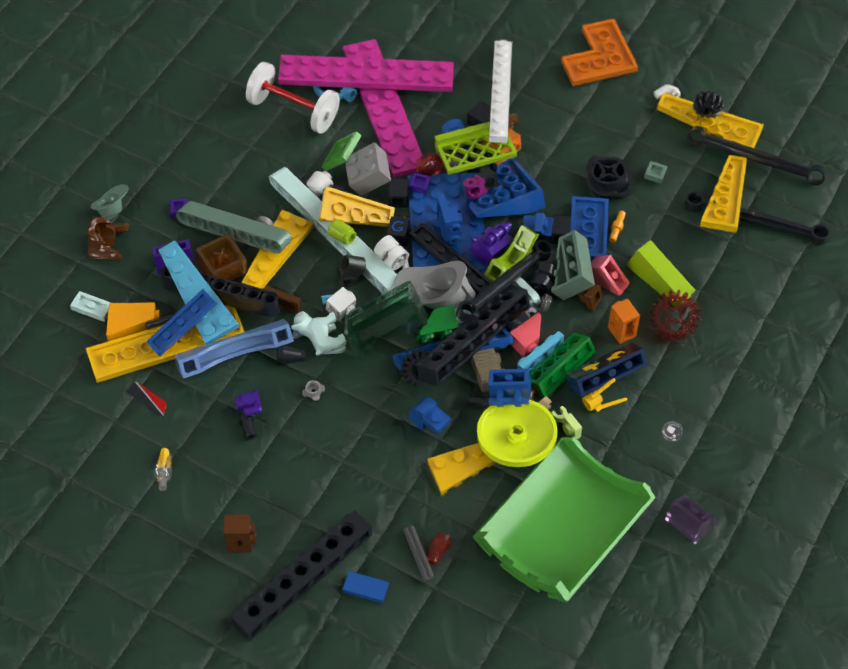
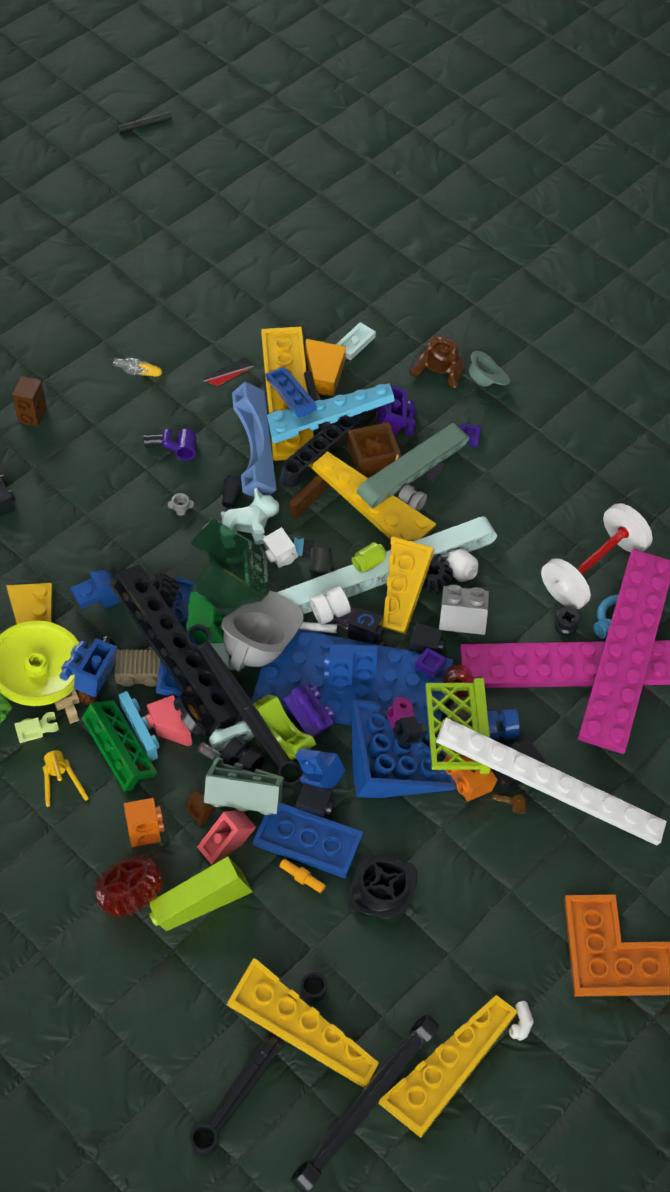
camera: 105 degrees right, 0 degrees up
bright green tile [322,132,361,171] -> none
black tile [409,223,492,295] -> none
dark blue brick [566,342,648,397] -> none
sand green plate [644,161,668,184] -> none
black gear [693,90,724,119] -> none
none -> black wheel [555,607,580,636]

